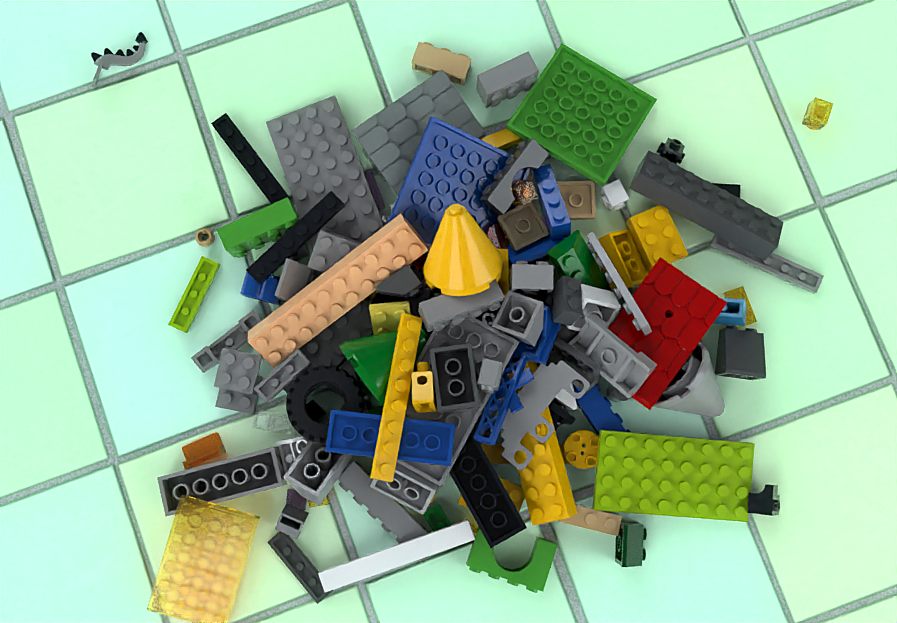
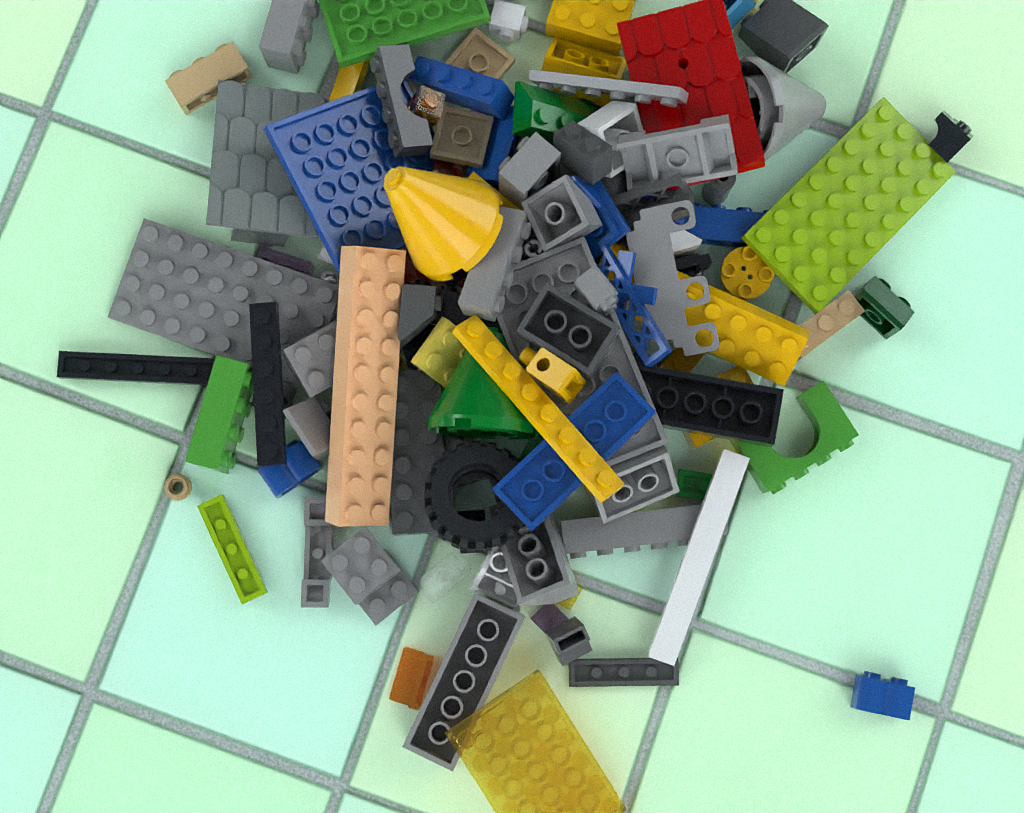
camera: 50 degrees left, 0 degrees up
light grey tile [253,349,312,403] -> none

